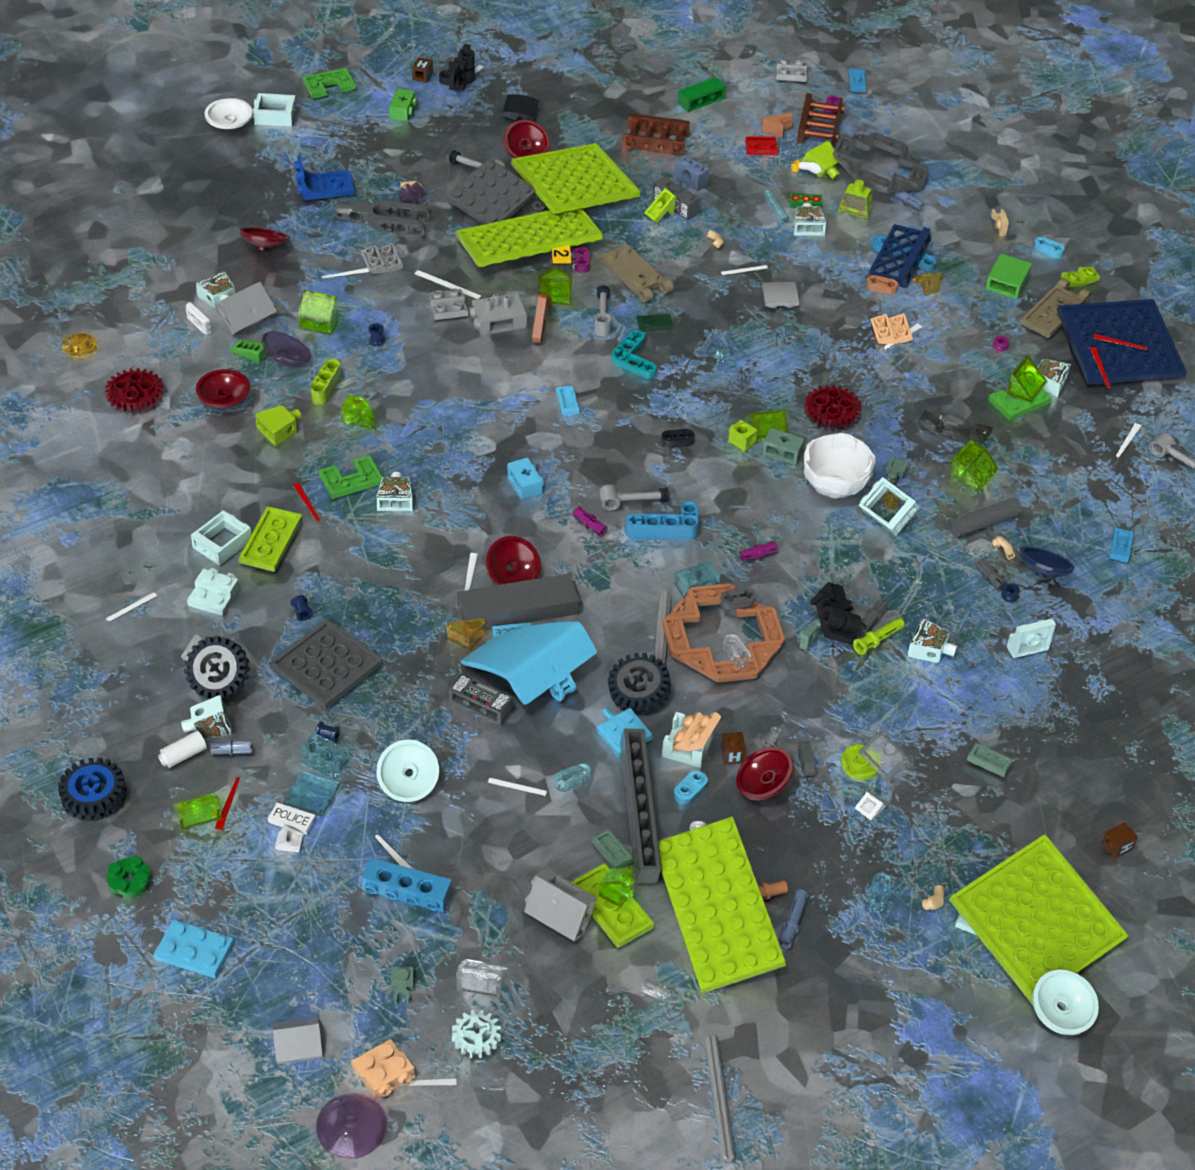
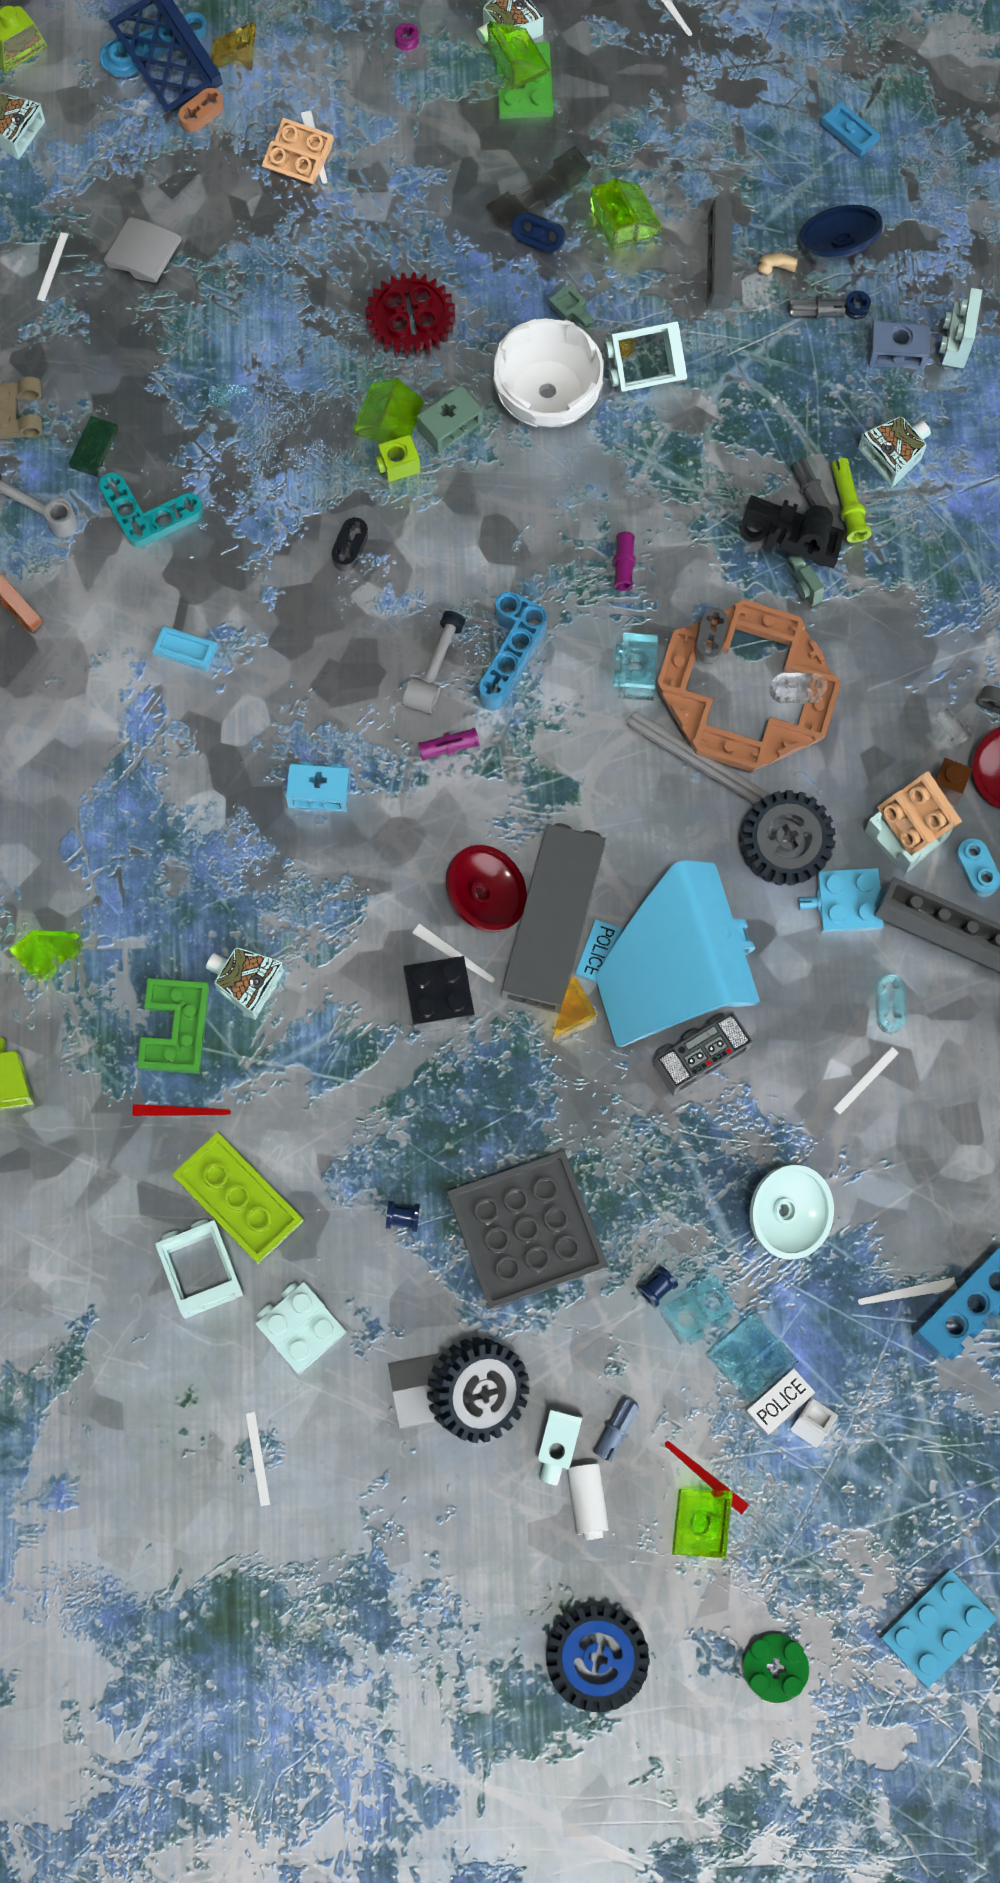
camera: 60 degrees left, 25 degrees up
none -> black brick [404,956,475,1033]
none -> dark blue plate [511,212,566,252]
none -> sand blue brick [869,321,930,369]

